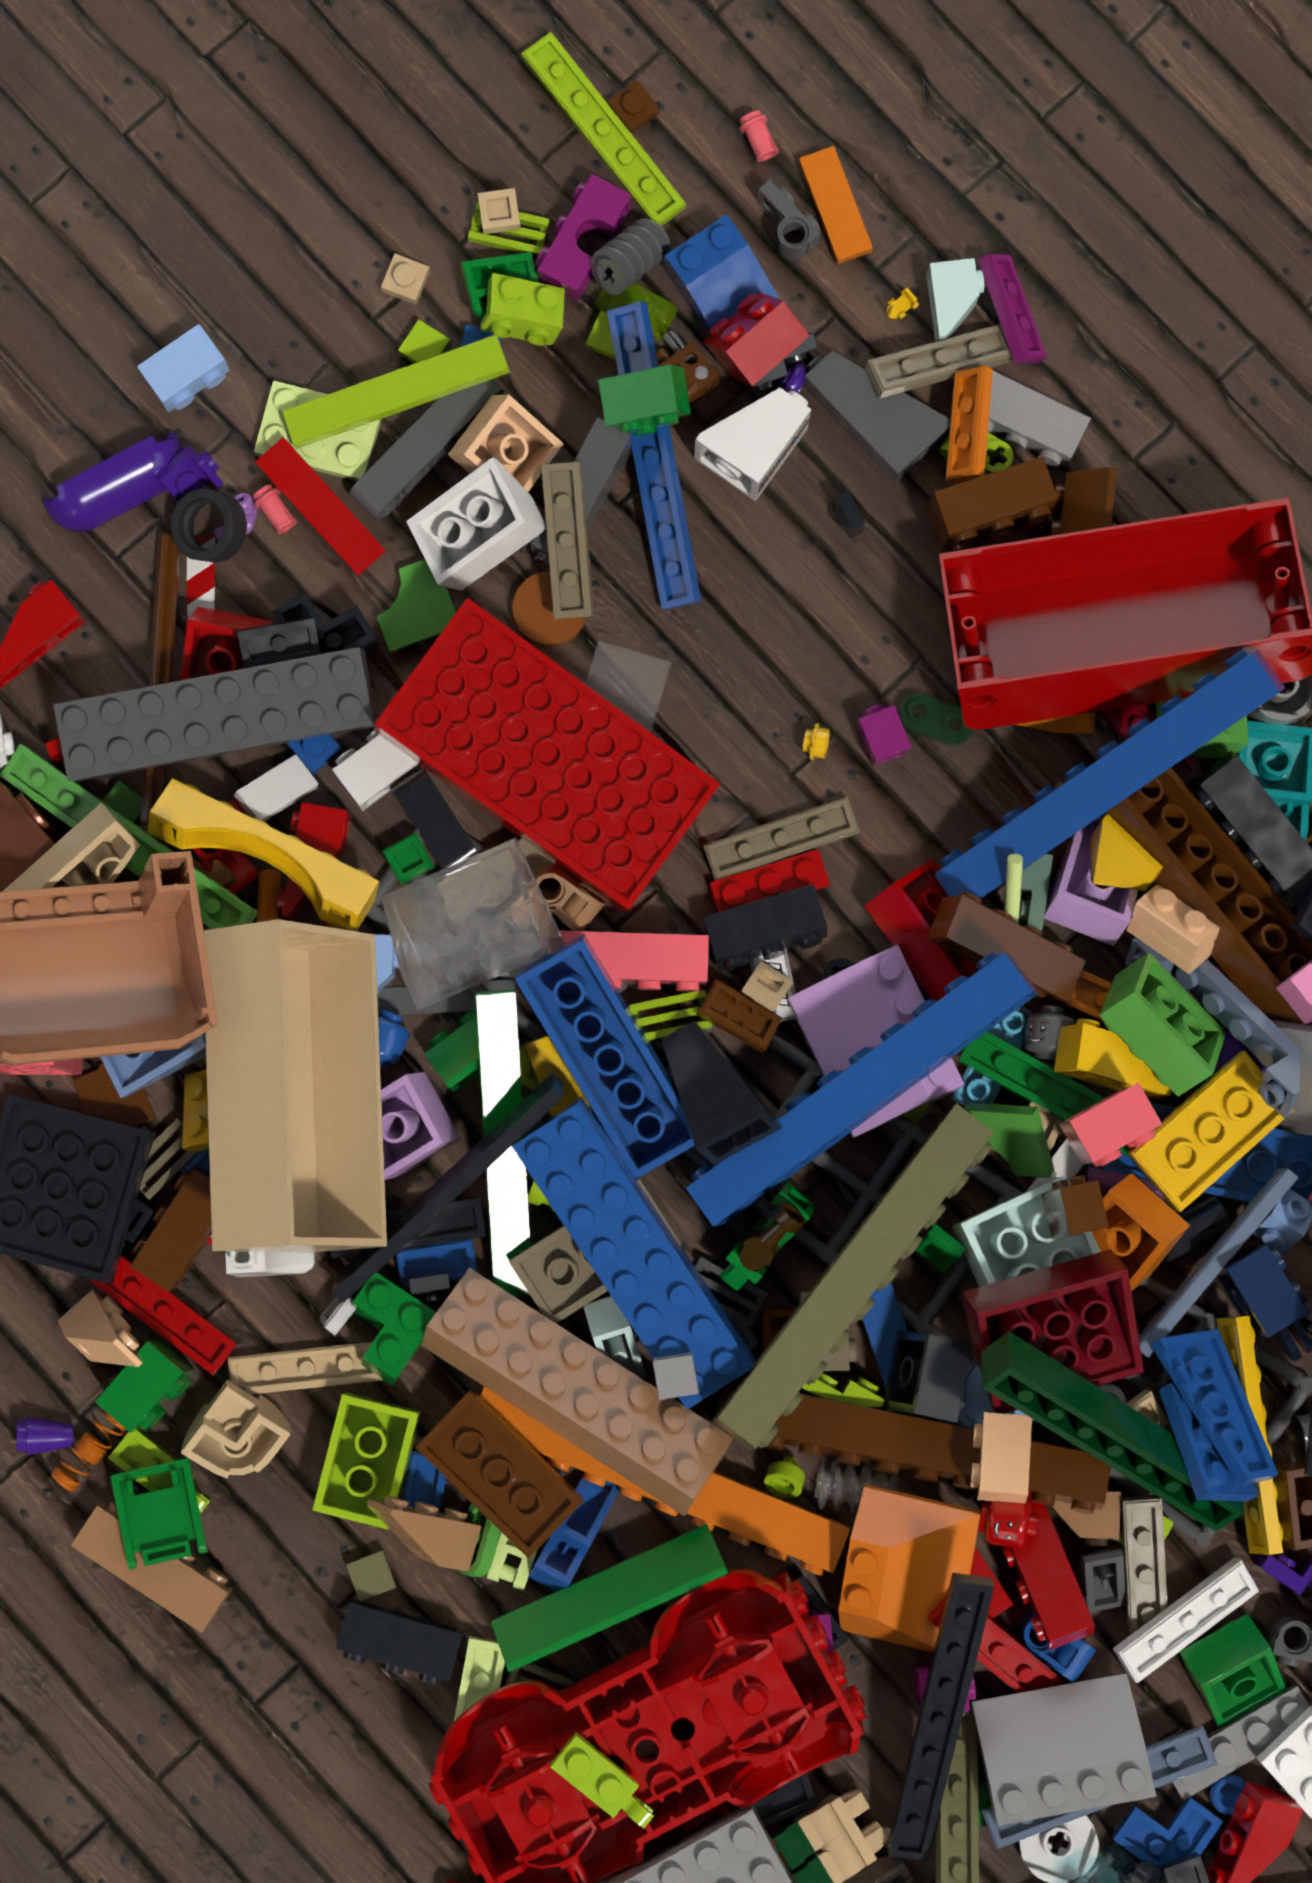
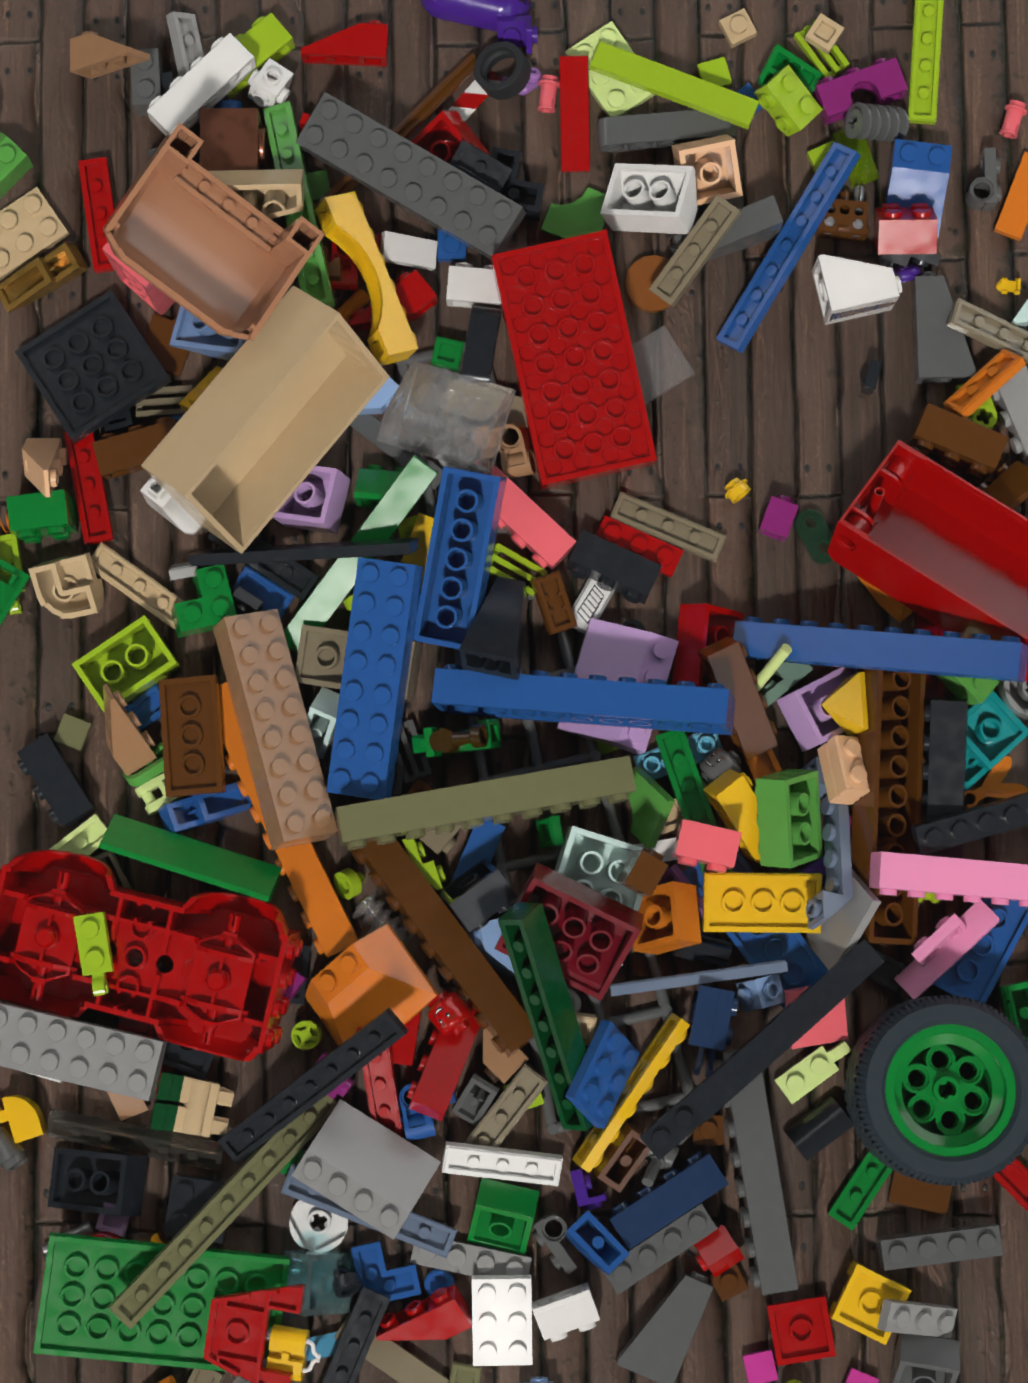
camera: 45 degrees right, 0 degrees up
blue head [378,1009,410,1069] -> none
green brick [598,364,691,437] -> none
reddish brown plate [608,80,660,134] -> none
light grey tile [653,1352,699,1400] -> none
tan plate [742,961,793,1012] -> none
light nougat brick [970,1412,1032,1504] -> none
blue wing [1150,1329,1278,1486] -> none
none -> lime wheel [291,1020,322,1050]

